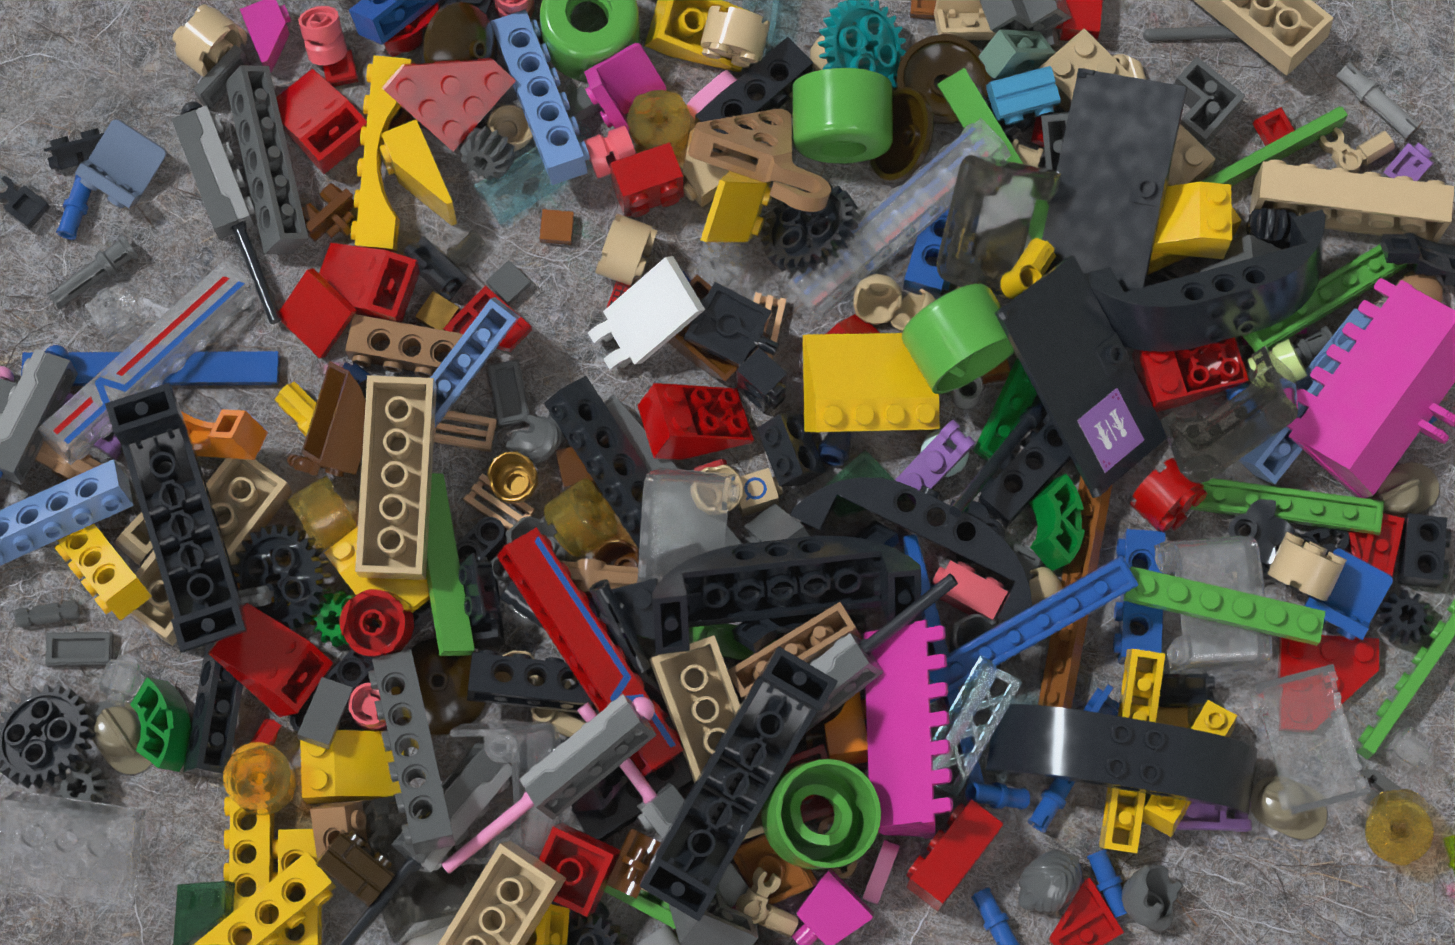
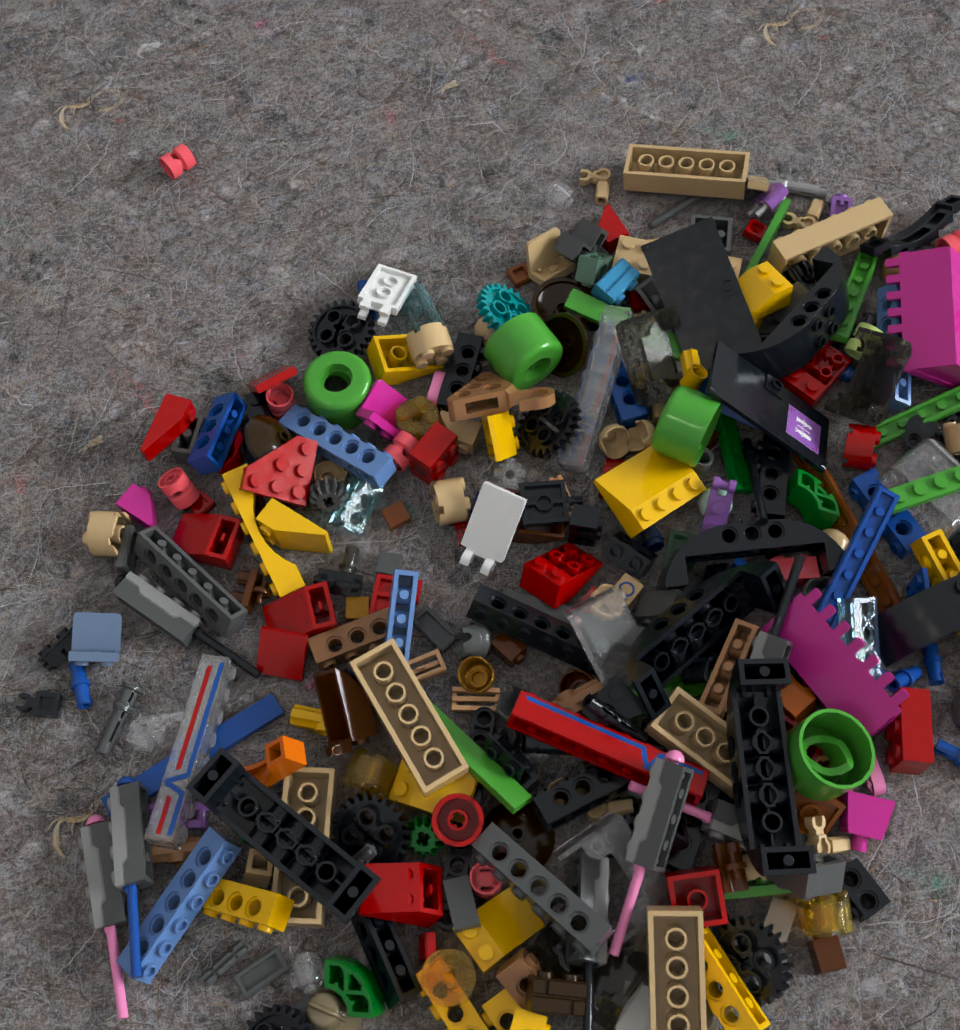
camera: 30 degrees left, 10 degrees down
clear yellow brick [544,478,618,557] -> none
none -> medium lavender piece [745,180,789,218]
none -> tan tile [746,175,769,192]

